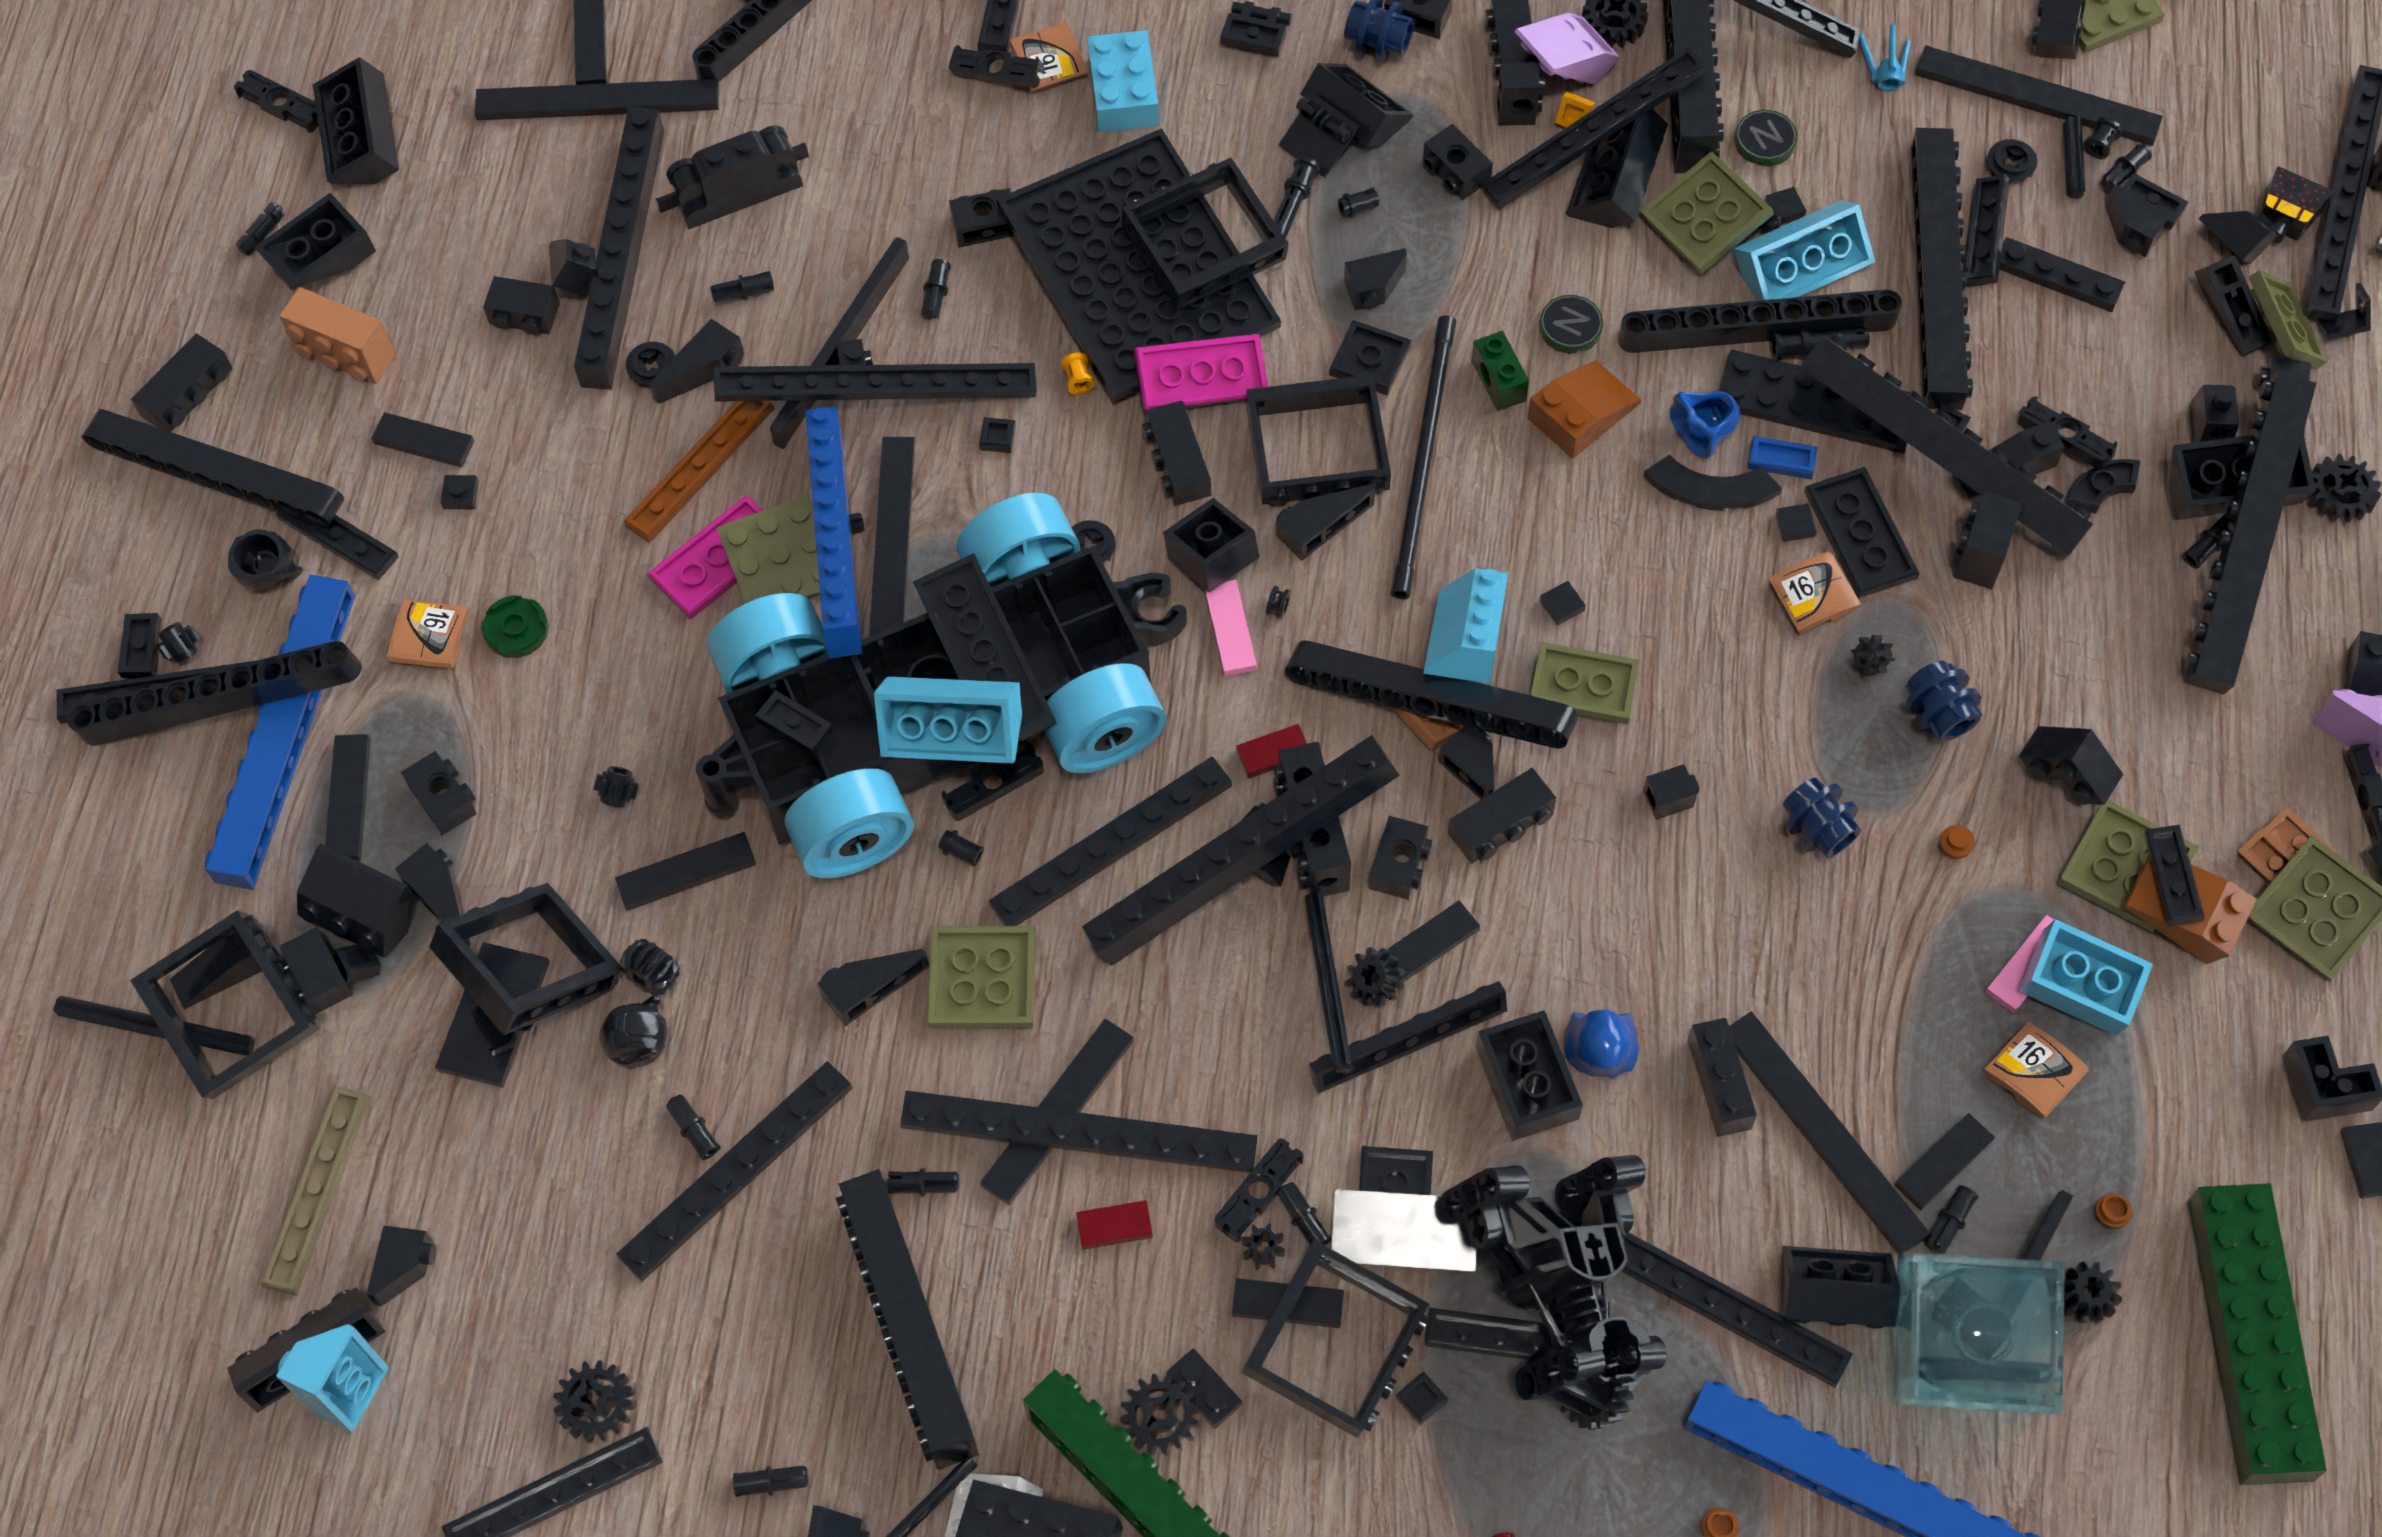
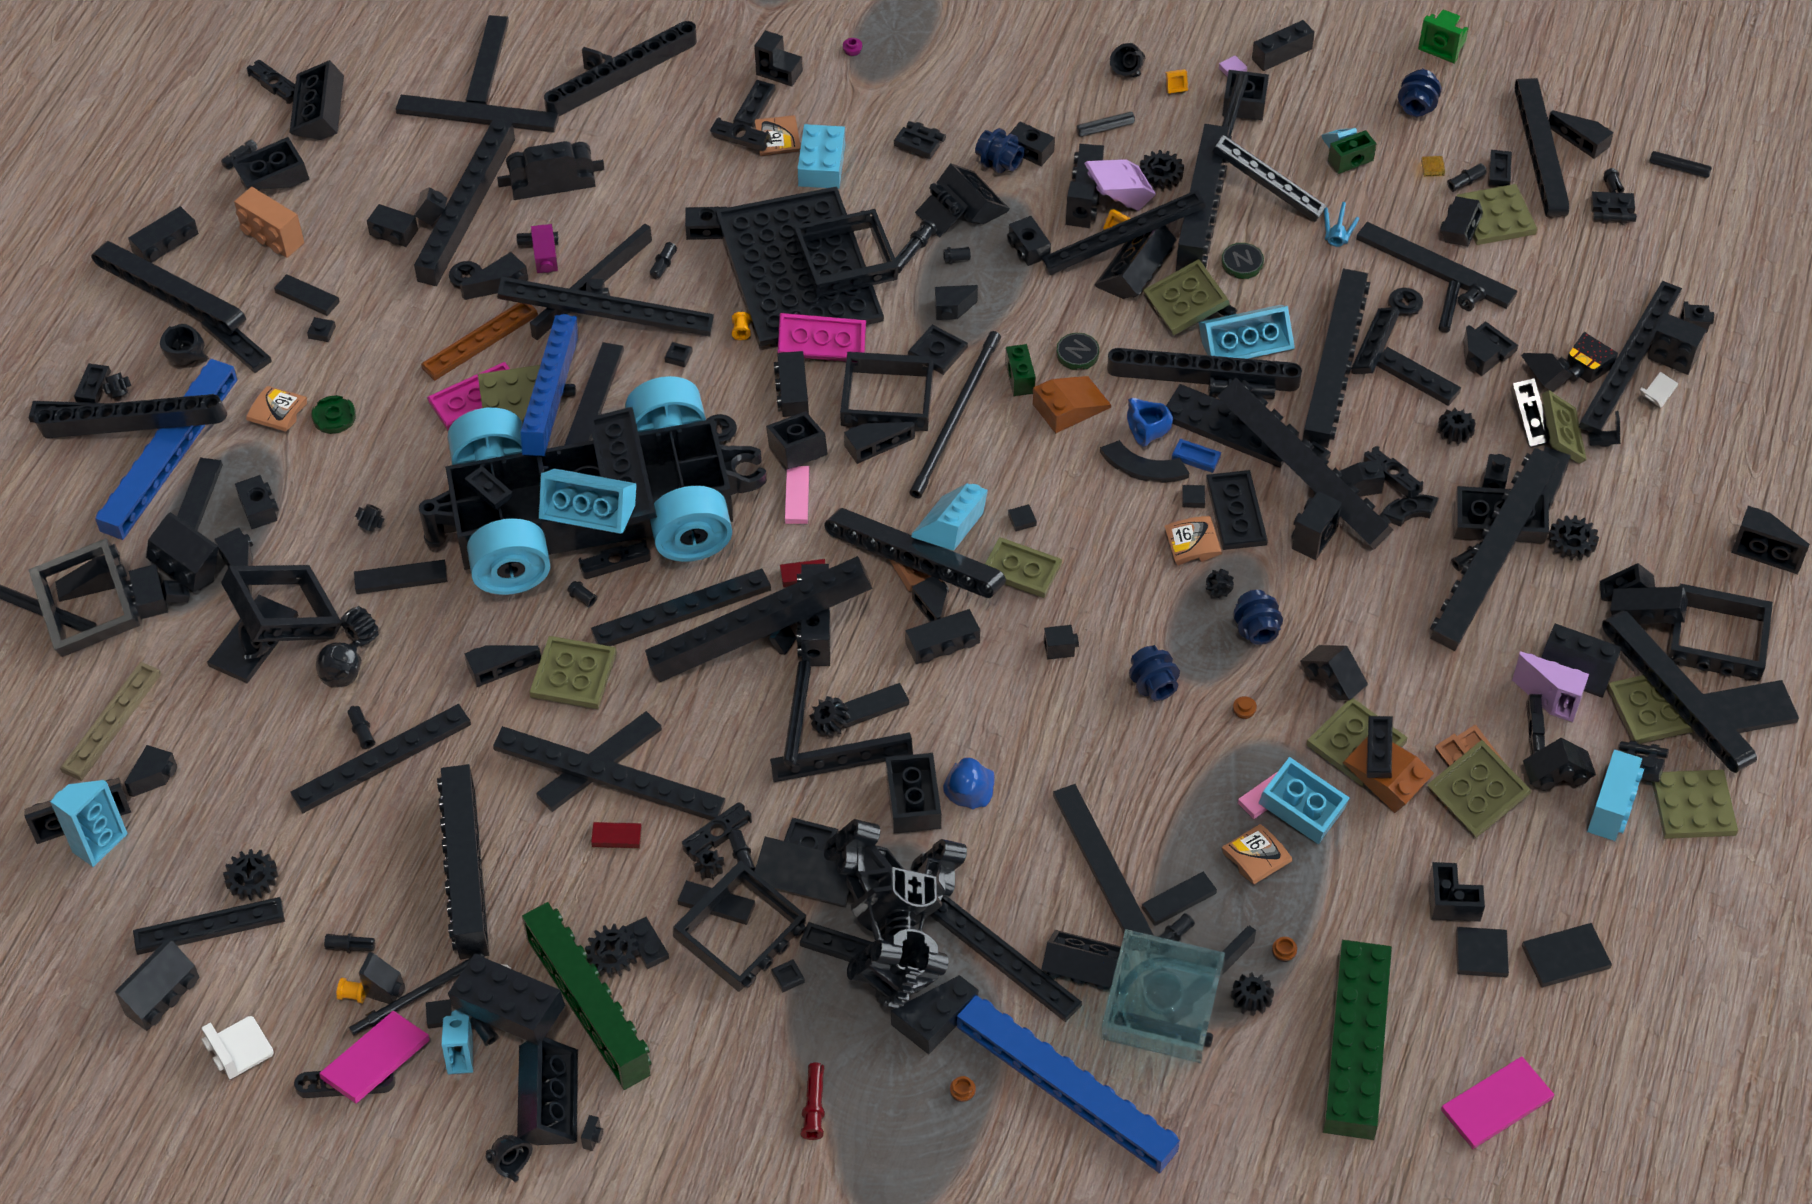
camera: 10 degrees right, 10 degrees down
black axle [887,1168,960,1197] -> none
black bush [1266,586,1291,618] -> none
black brick [1369,816,1433,900] -> none
black brick [1688,1018,1757,1137] -> none
black tile [1764,187,1807,224] -> none
black axle [2100,144,2152,191] -> none
none -> magenta slope [531,224,558,273]
none -> black wedge [891,975,979,1055]
none -> black gear [1437,407,1476,445]

